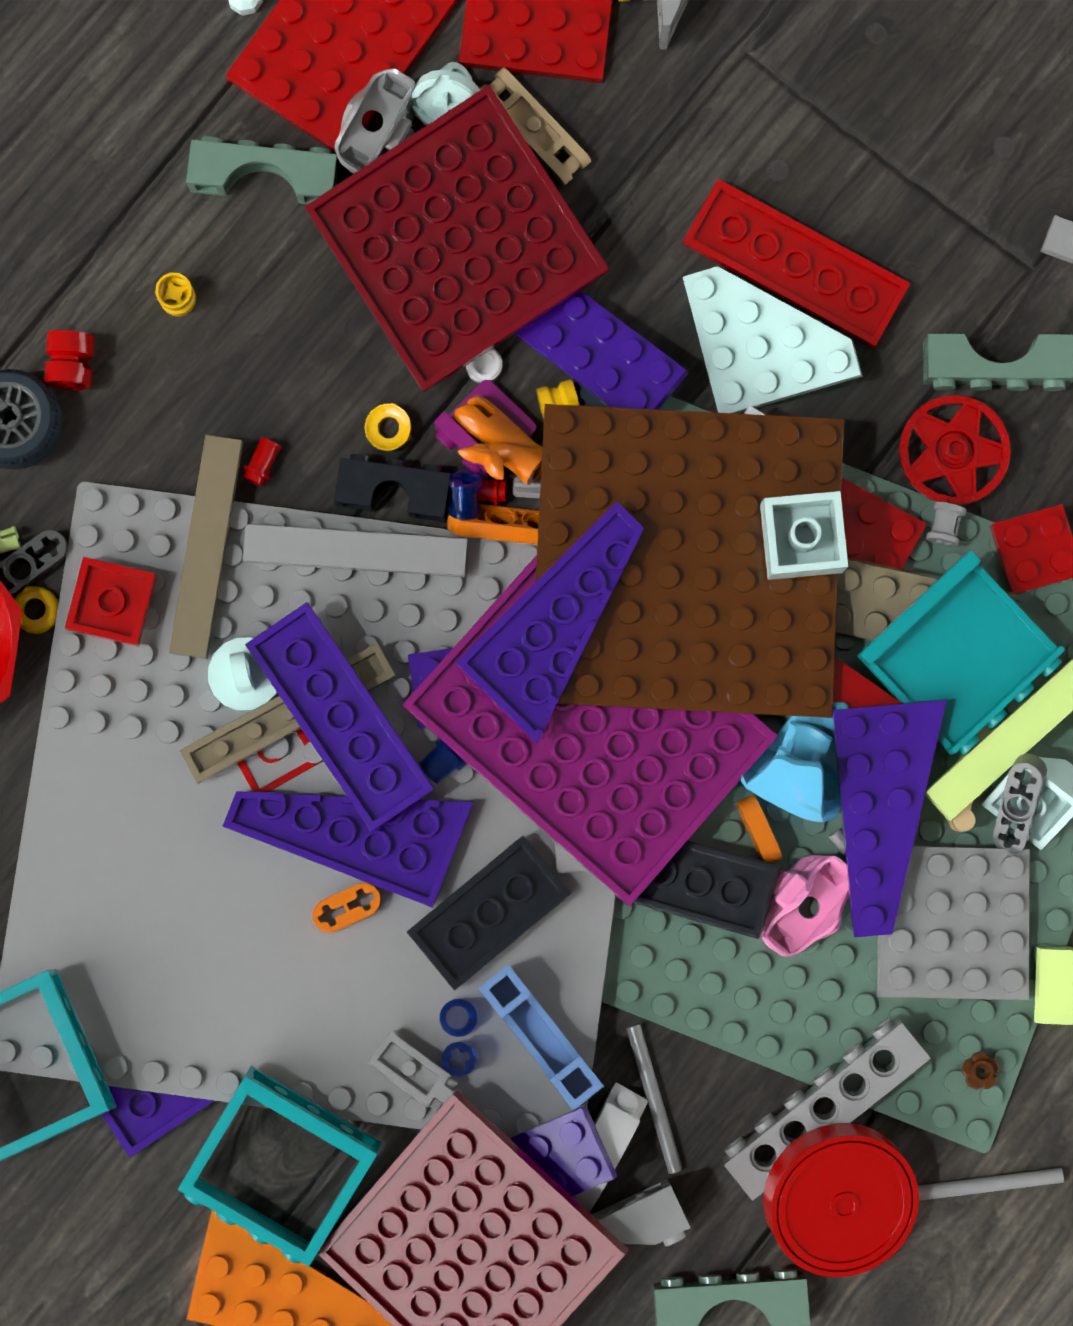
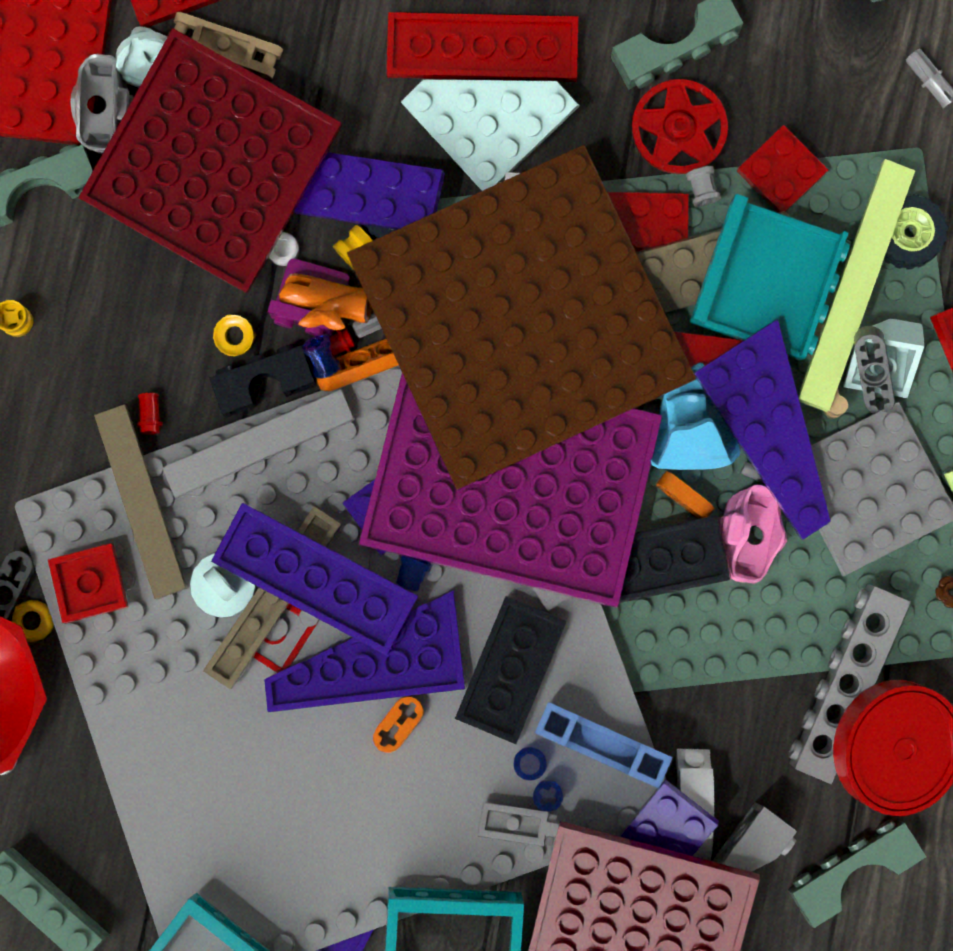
camera: 25 degrees left, 0 degrees up
dark purple wing [456,502,644,744] -> none
light grey bar [626,1024,683,1174] -> none
light aqua brick [760,491,848,580] -> none

